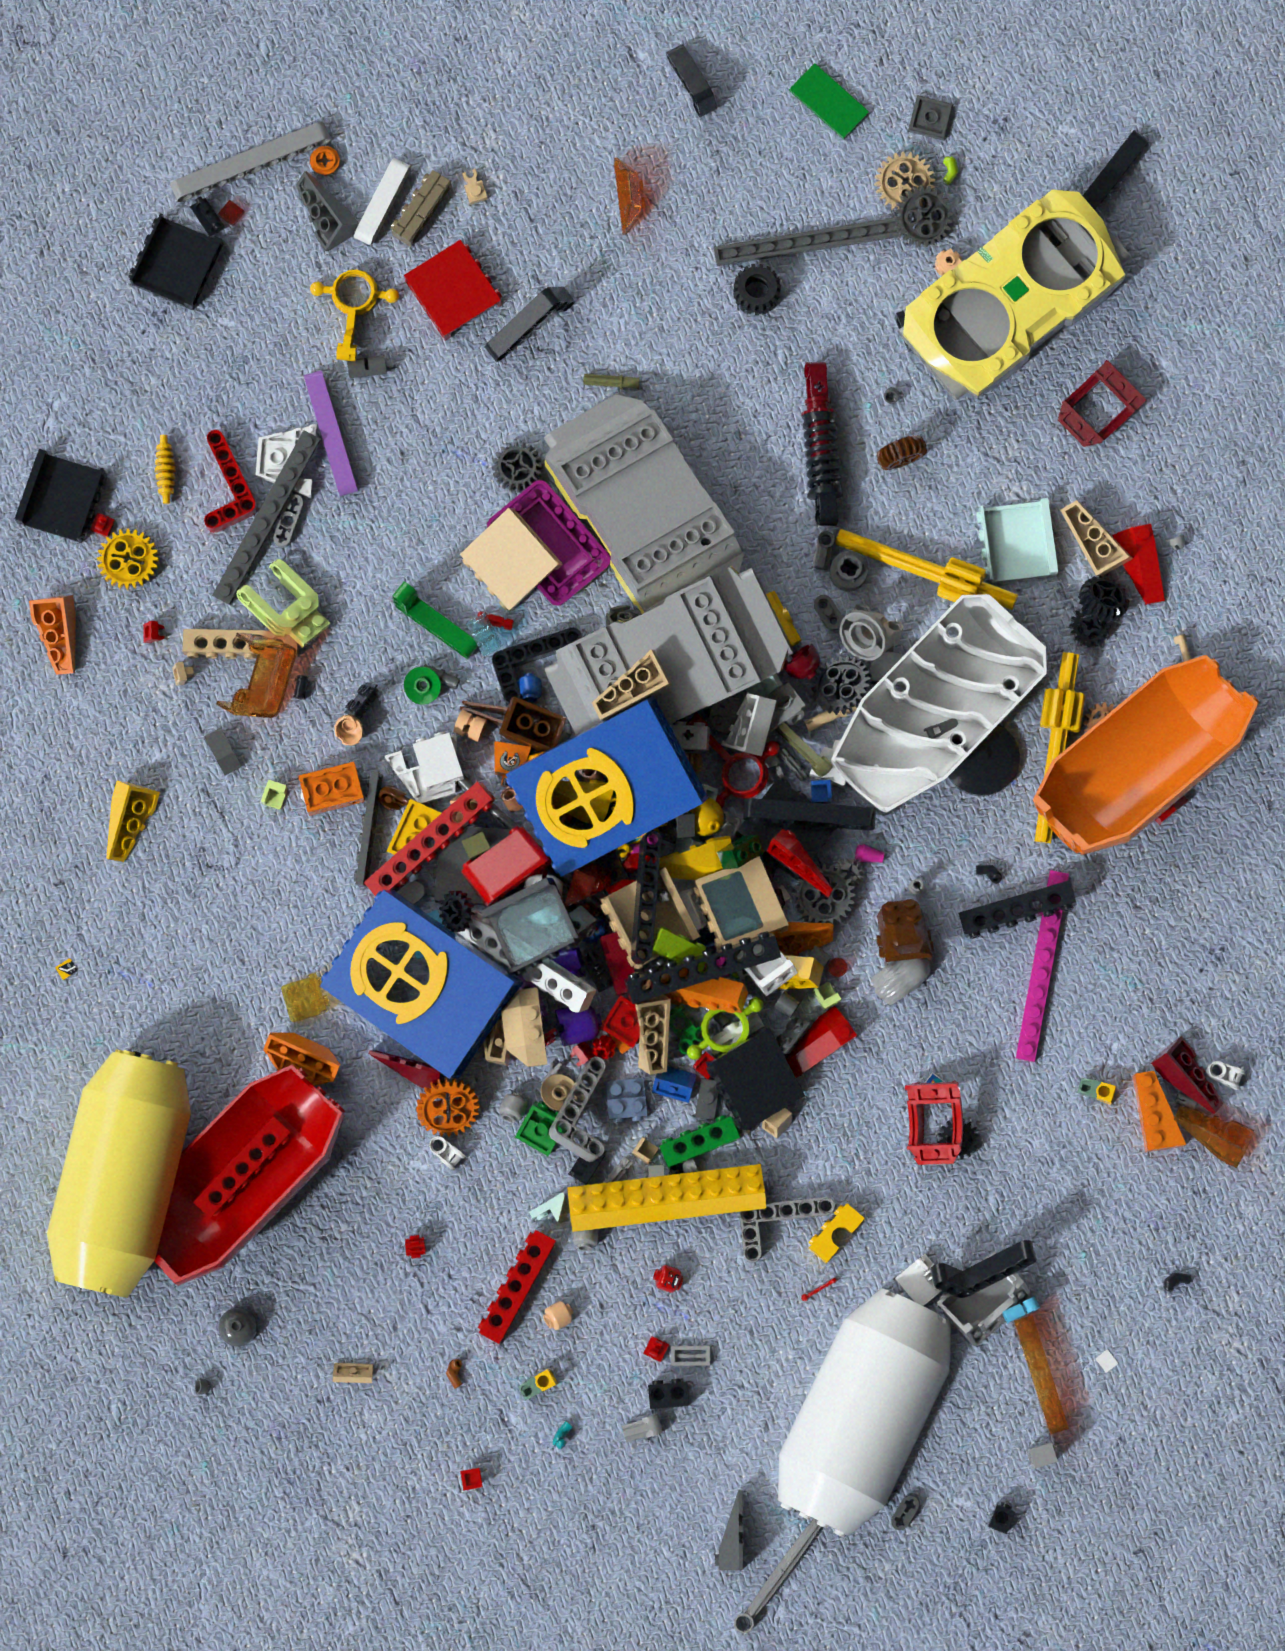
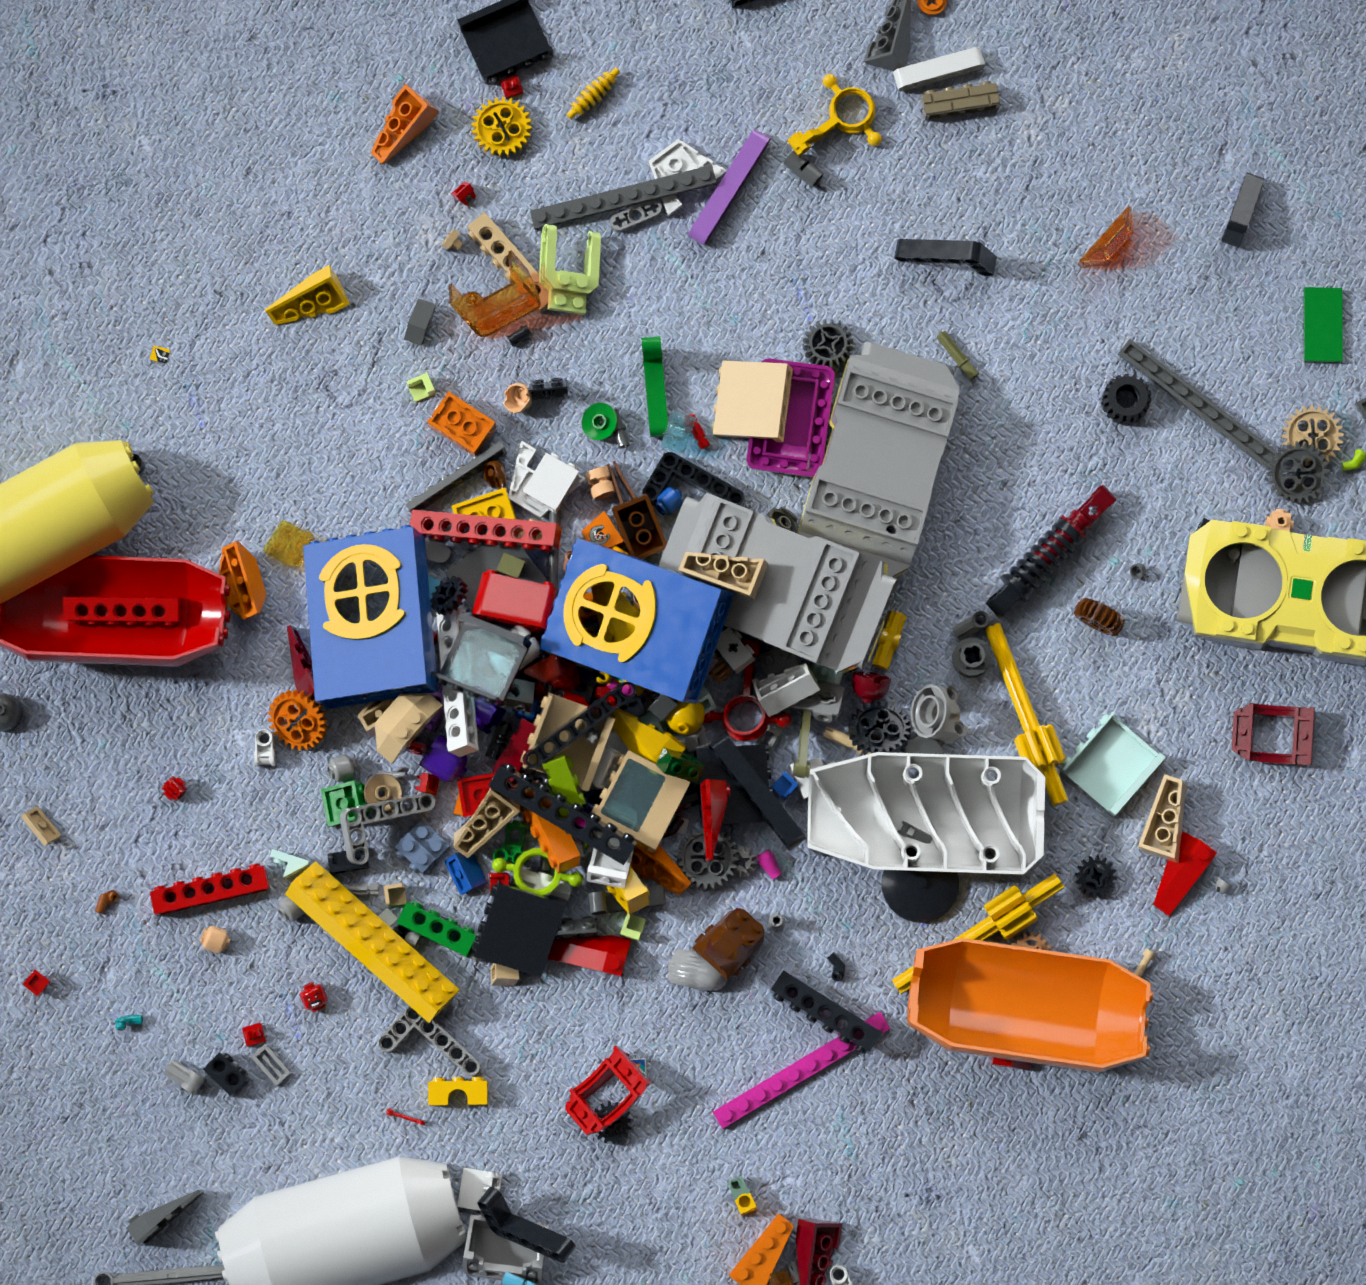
camera: 50 degrees right, 0 degrees up
red beam [204,430,257,533] -> none
red panel [403,240,503,341] -> none
tan plate [462,169,488,205] -> none
leg [518,1369,558,1401] -> none
red gear [592,1035,617,1060] -> none
dark grey tile [695,1079,719,1121] -> none
dark grey axle [778,748,808,781] -> none
dark grey plate [814,595,843,631] -> none
clear red plate [828,958,847,977] -> none
black gear [1078,575,1130,623] -> none

